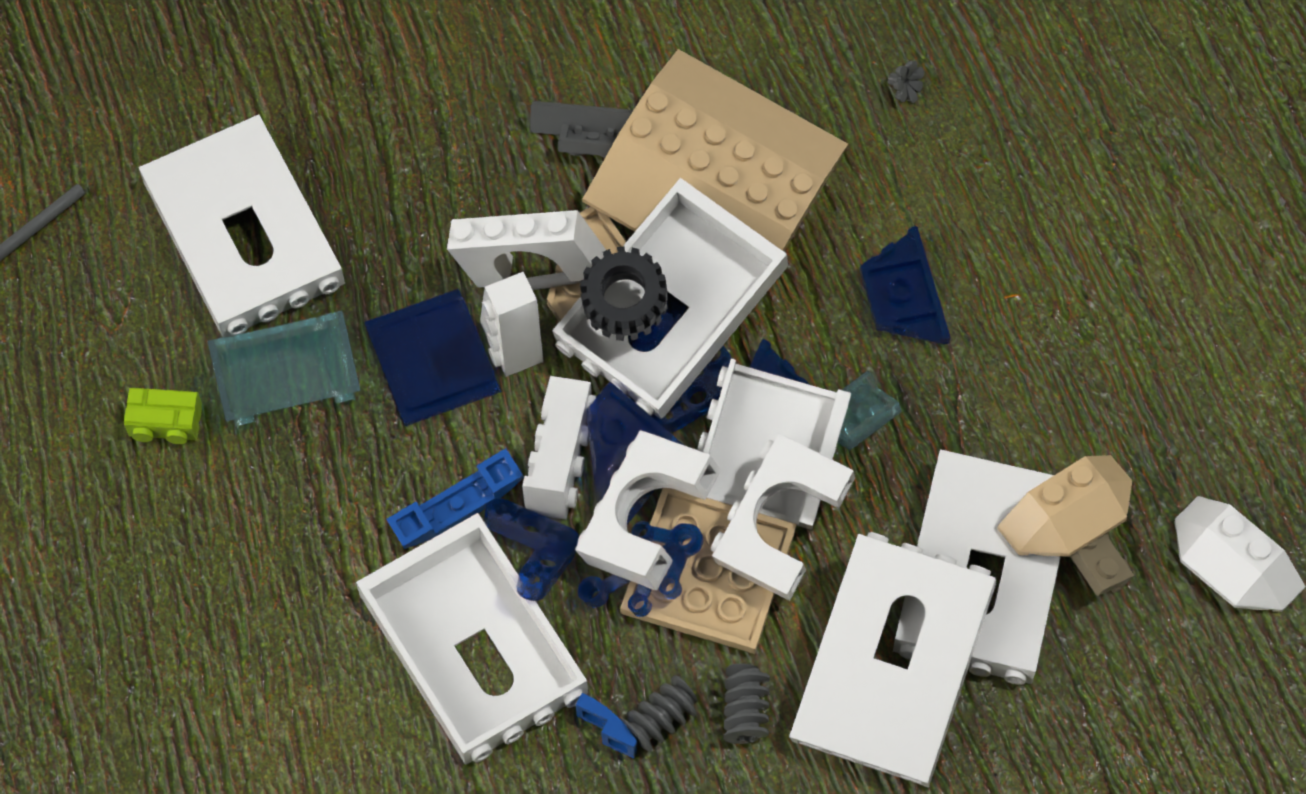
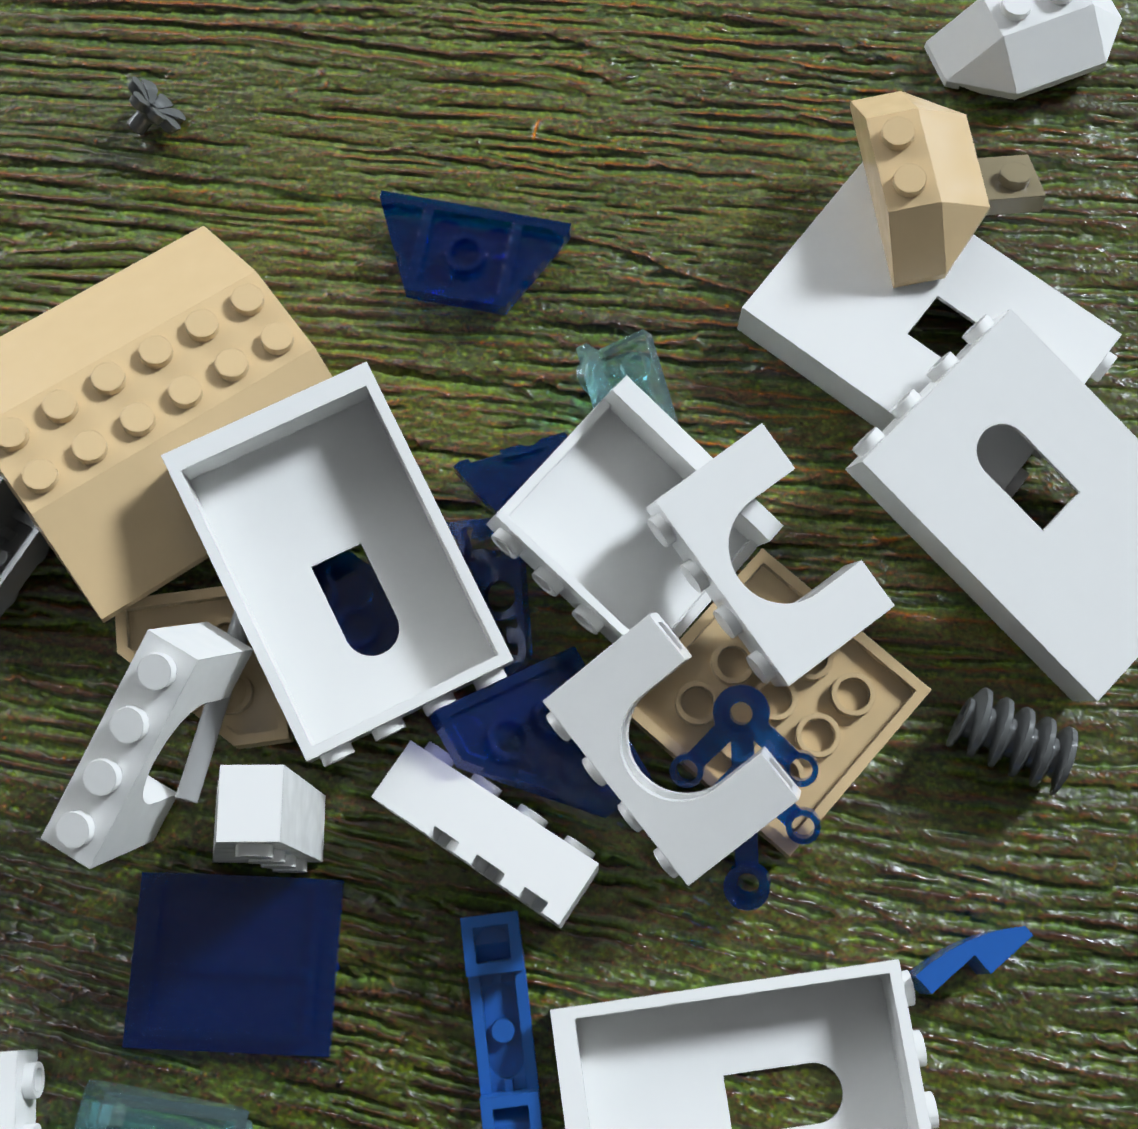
camera: 65 degrees left, 10 degrees up
clear blue beam [483,499,579,601] -> none
black tyre [580,246,668,341] -> none
dark grey piece [621,675,698,753] -> none

